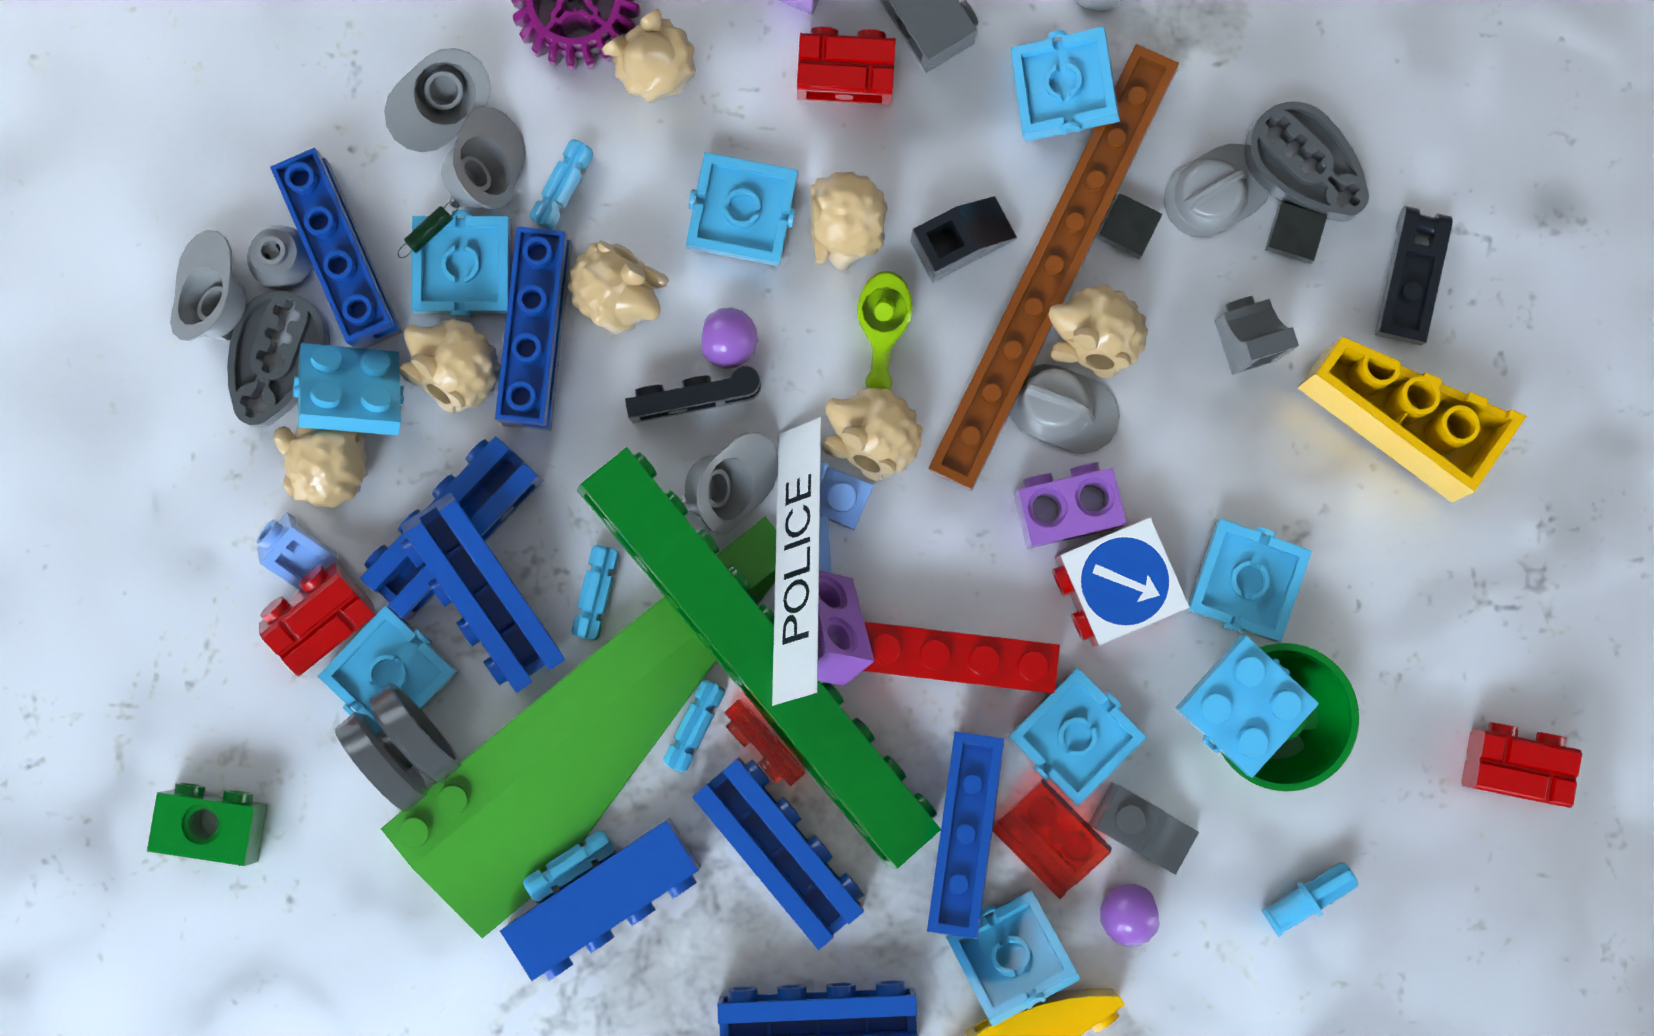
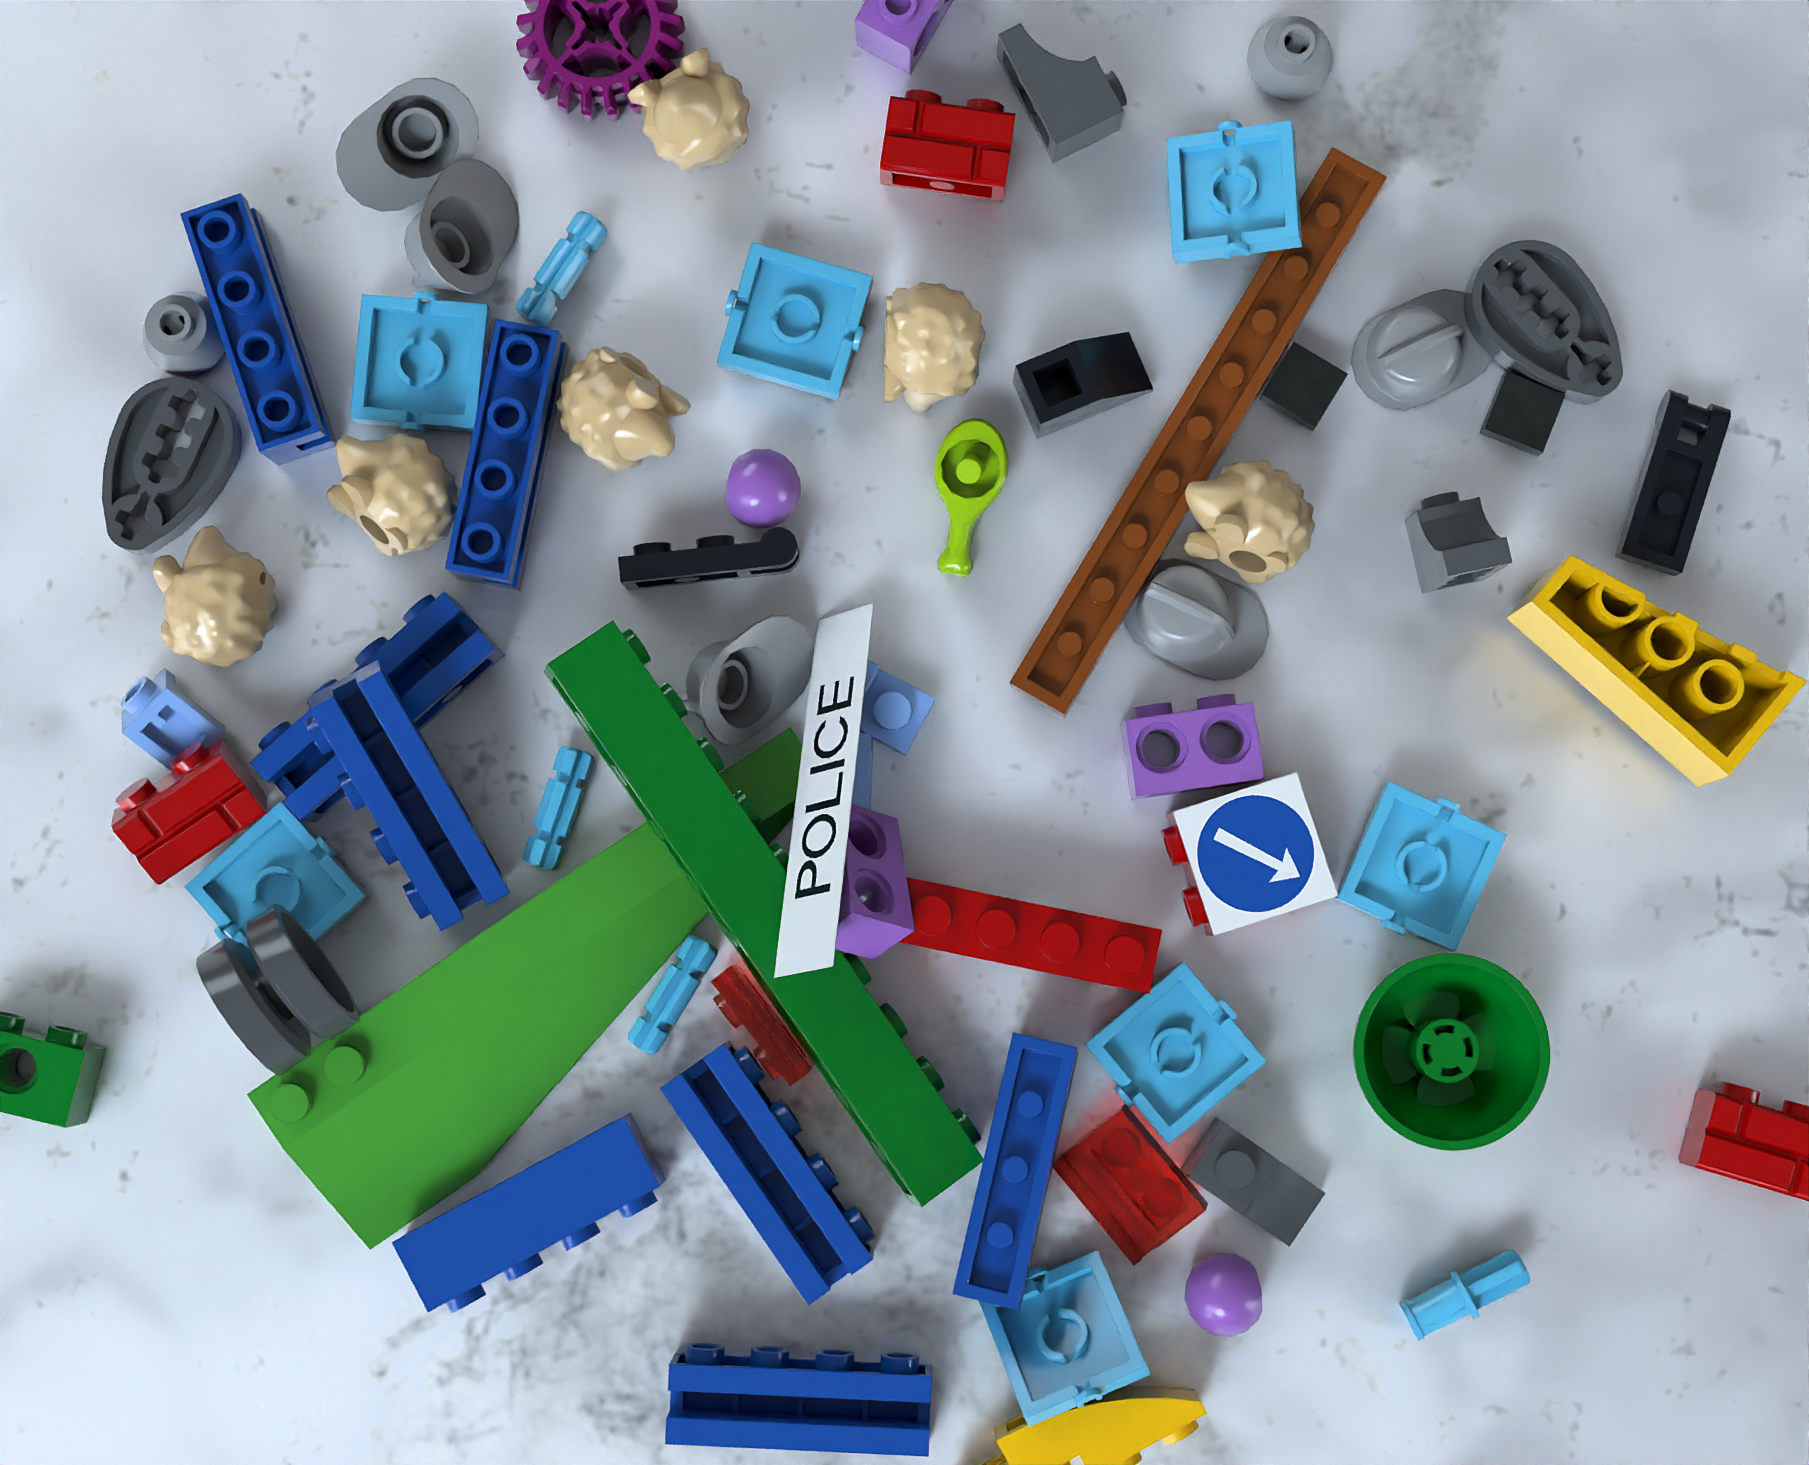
camera: 10 degrees right, 0 degrees up
light grey piece [170,230,247,341] -> none
medium azure plate [293,343,404,435] -> none
dark green piece [398,200,459,258] -> none
medium azure axle [523,830,616,903] -> none
tan animal [822,388,923,481] -> none
medium azure plate [1175,635,1319,778] -> none

